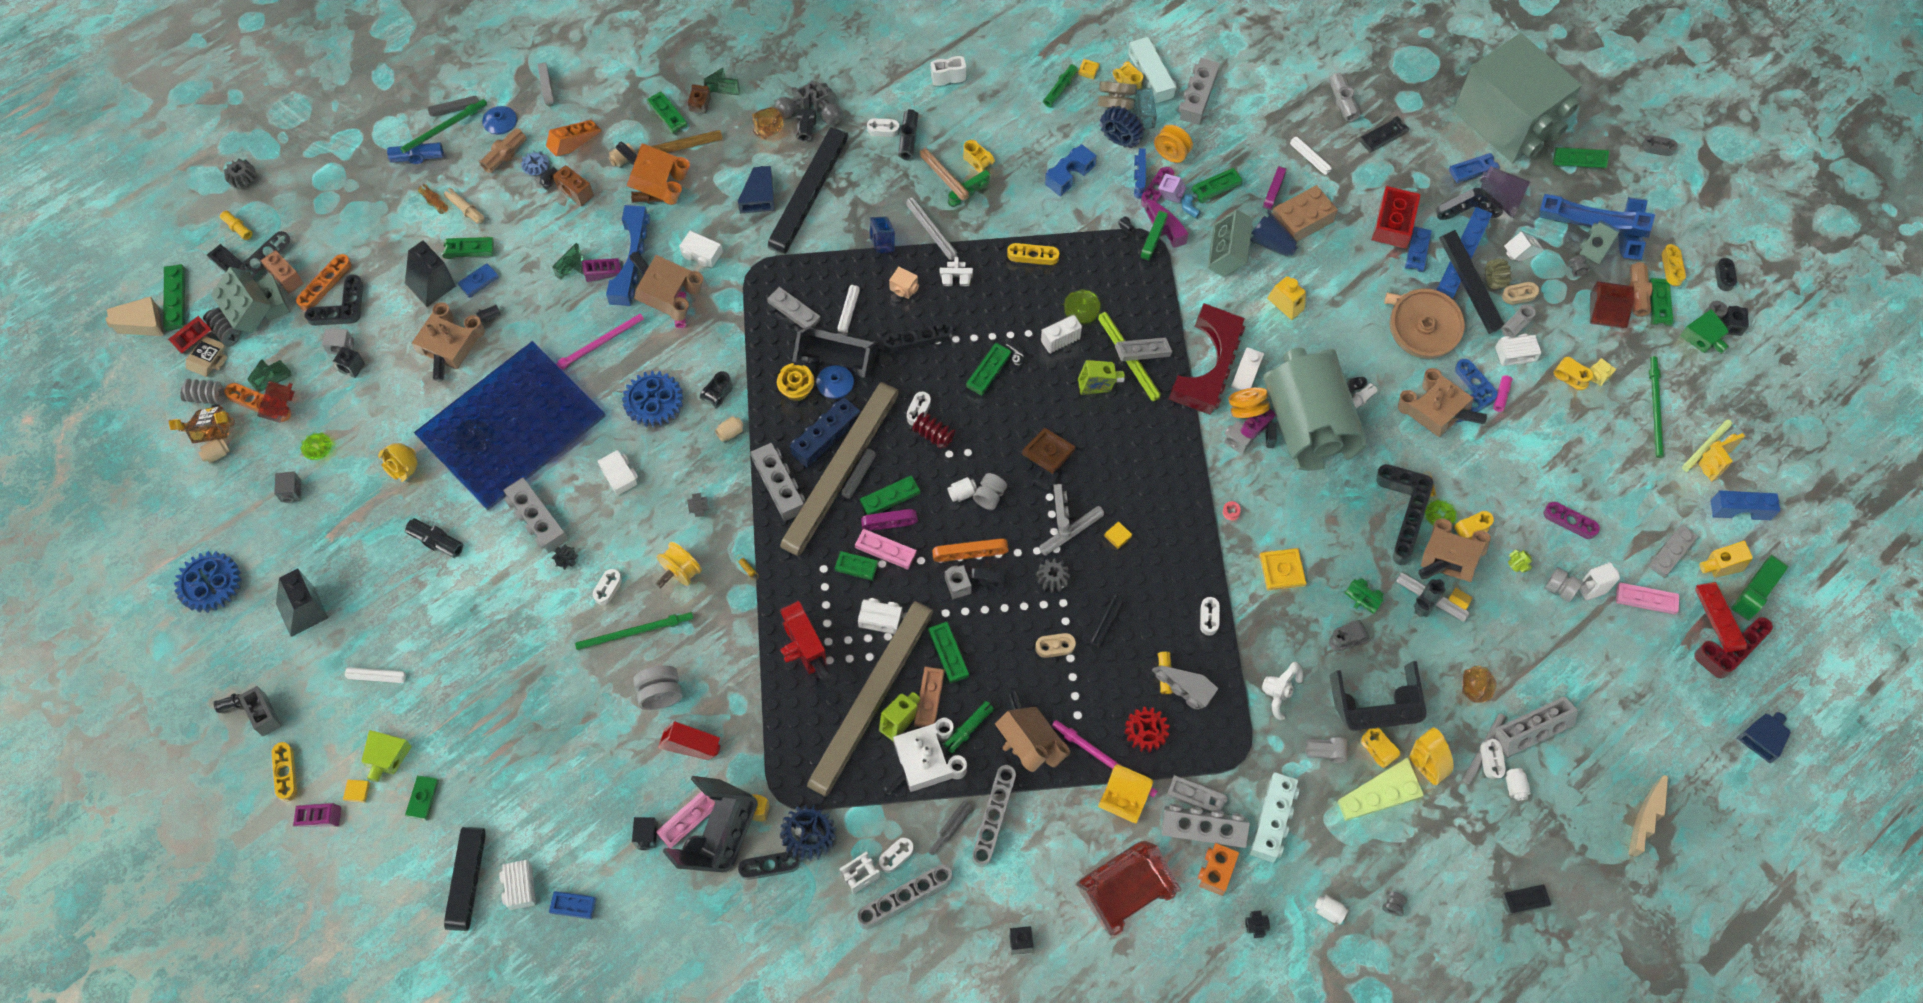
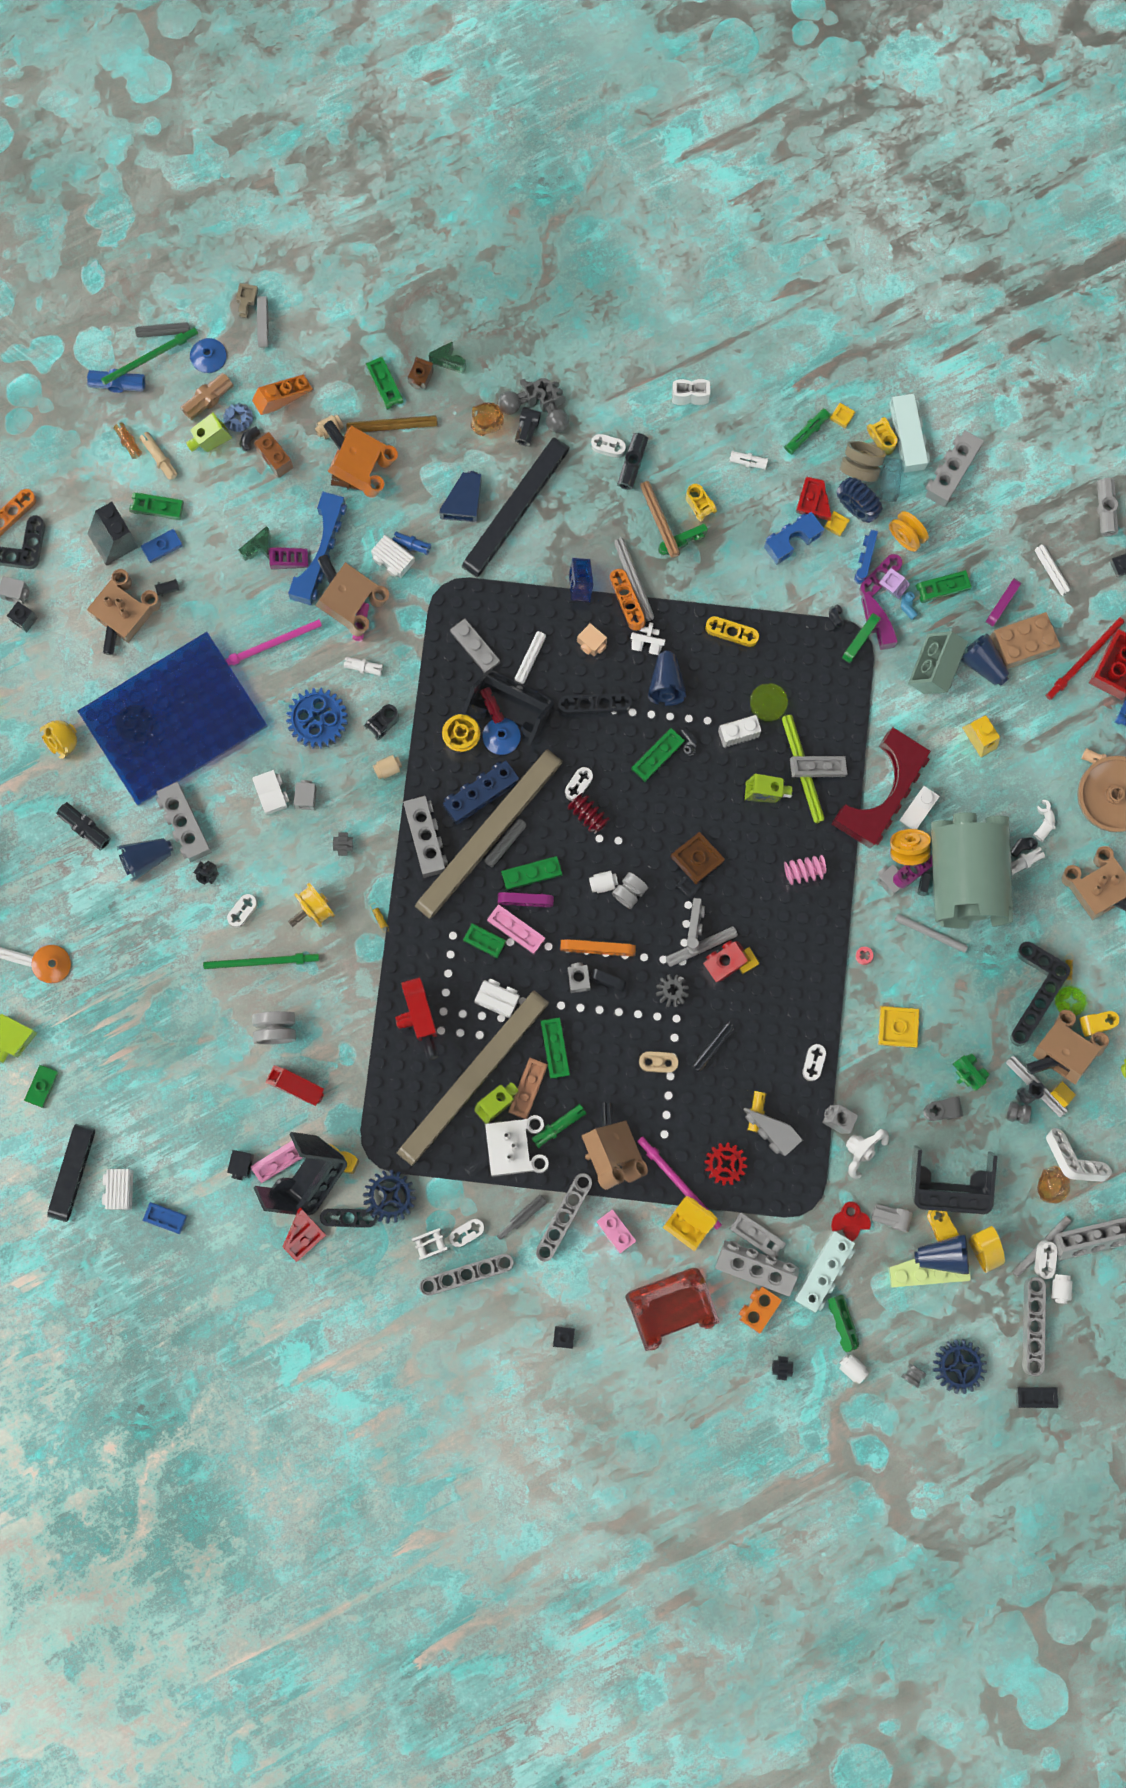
camera: 10 degrees right, 15 degrees up
none -> orange dish [31,945,71,983]
none -> dark blue cone [117,838,173,882]
none -> lime torso [186,412,232,452]
none -> dark tan plate [236,283,258,318]
none -> wing [282,1207,326,1262]
none -> light grey brick [294,780,317,810]
none -> white pin [344,656,383,676]
none -> blue pin [392,531,431,555]
none -> dark red axle [480,687,504,724]
none -> bright pink brick [596,1209,636,1254]
none -> orange beam [610,569,645,631]
none -> dark blue cone [648,651,686,706]
none -> brick [703,940,751,982]
none -> white pin [730,451,768,470]
none -> bright pink piece [784,855,826,885]
none -> red wing [796,476,832,521]
none -> light grey brick [823,1105,858,1134]
none -> yellow tile [824,511,850,537]
none -> green hinge [828,1294,860,1352]
none -> red plate [831,1202,871,1241]
none -> light grey bar [895,914,968,953]
none -> dark blue cone [914,1235,969,1275]
none -> dark blue gear [933,1339,987,1394]
none -> flat silver wheel [1007,1102,1031,1125]
none -> light grey beam [1022,1277,1046,1376]
none -> white piece [1033,800,1056,842]
none -> red bar [1045,617,1125,700]
none -> white beam [1046,1128,1112,1182]

